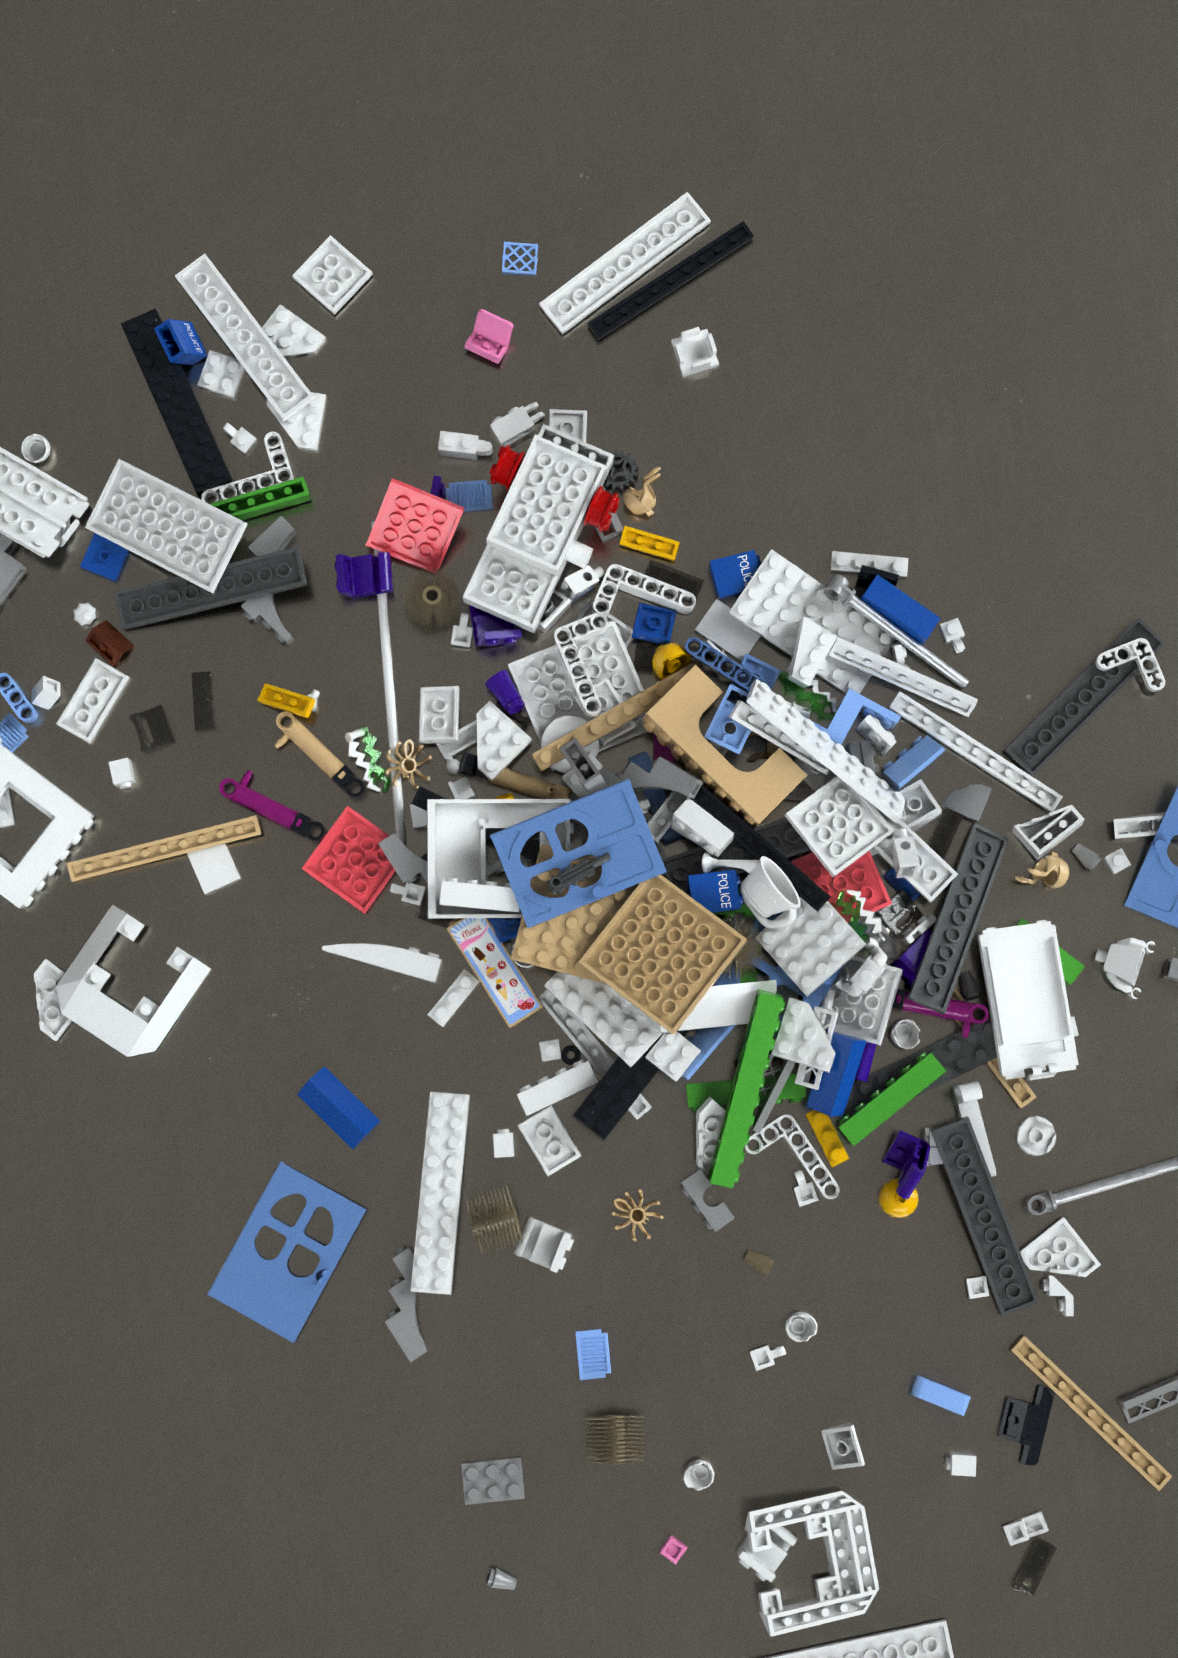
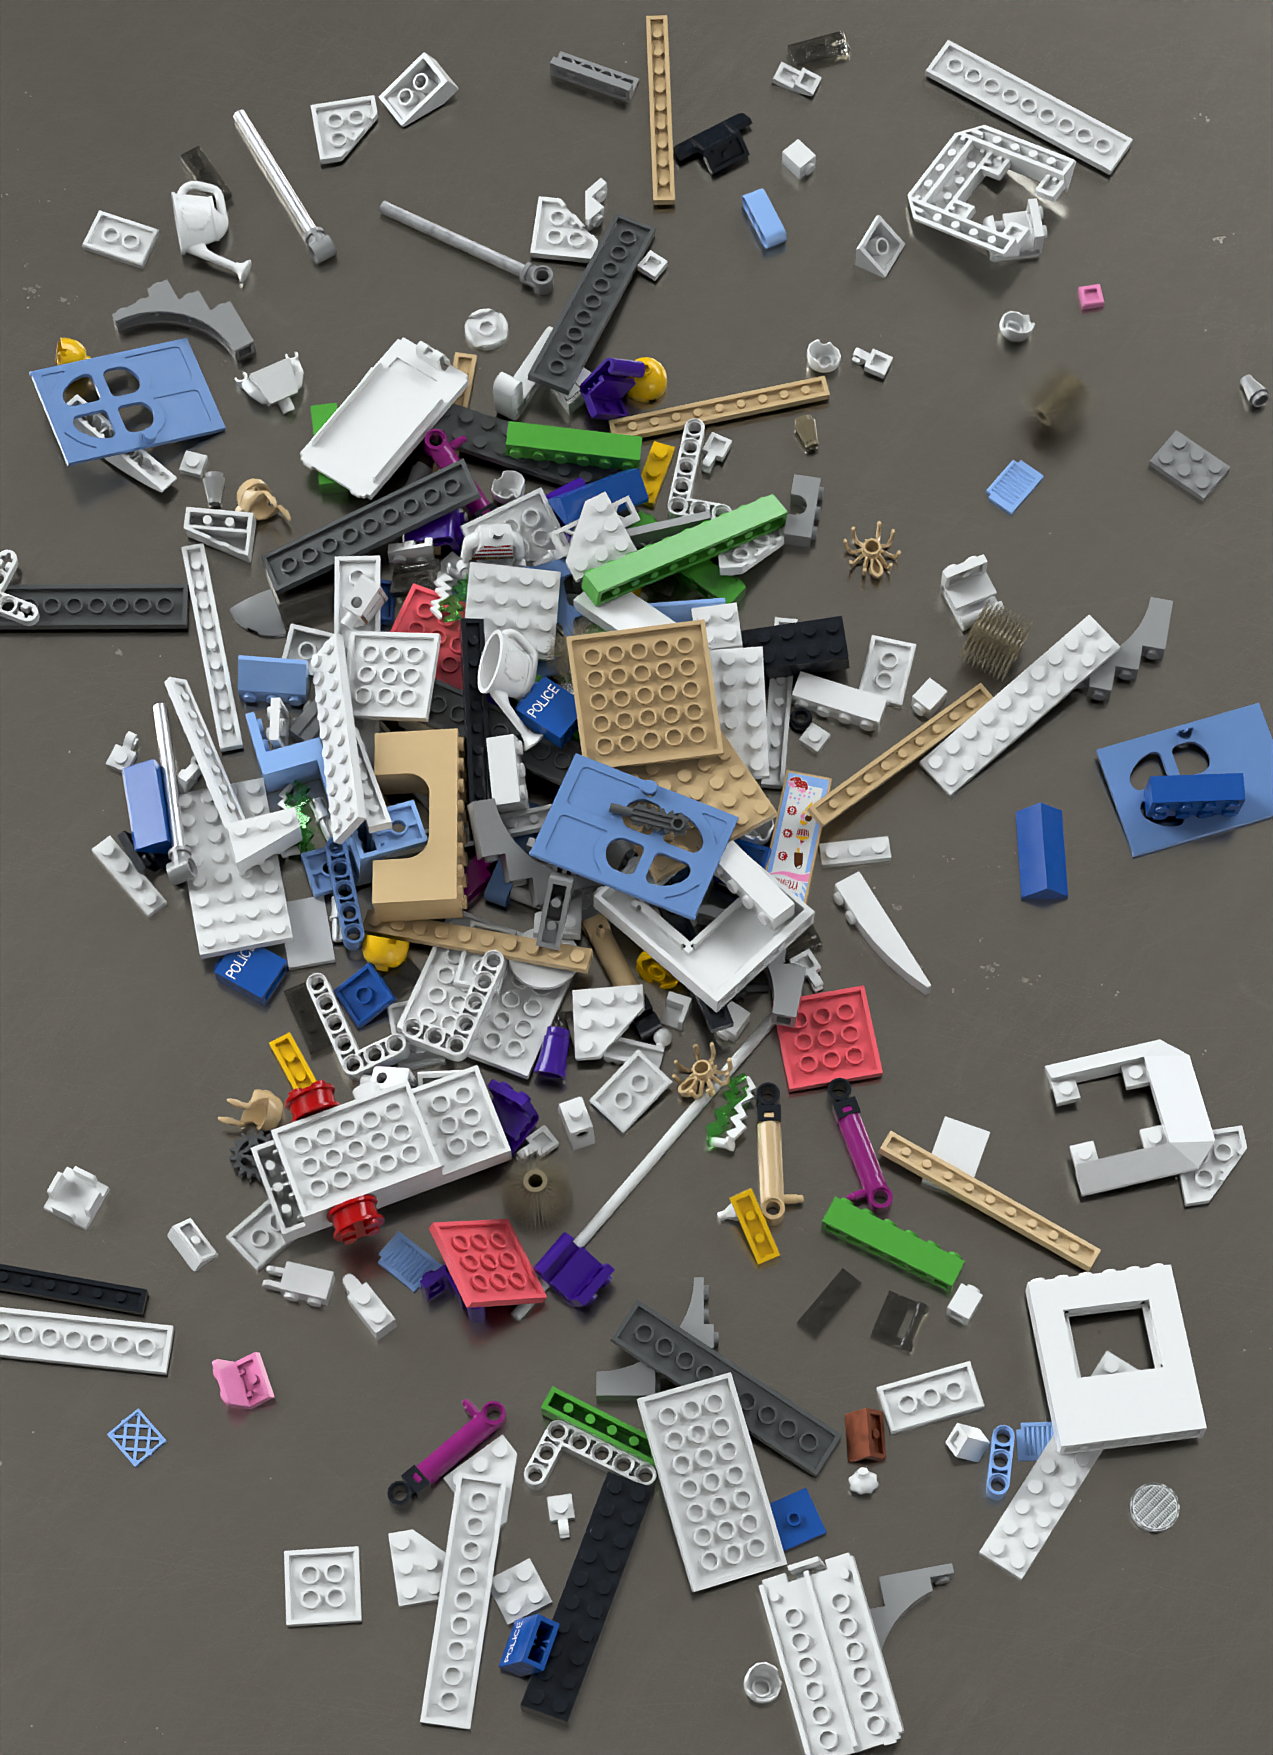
camera: 130 degrees left, 15 degrees down
none -> white slope [167,1218,218,1271]
none -> magenta piece [387,1399,507,1511]
none -> white torso [558,1097,595,1151]
none -> tan plate [609,375,830,438]
none -> tan plate [807,683,993,828]
none -> bright green brick [821,1197,965,1293]
none -> blue brick [1144,773,1246,820]

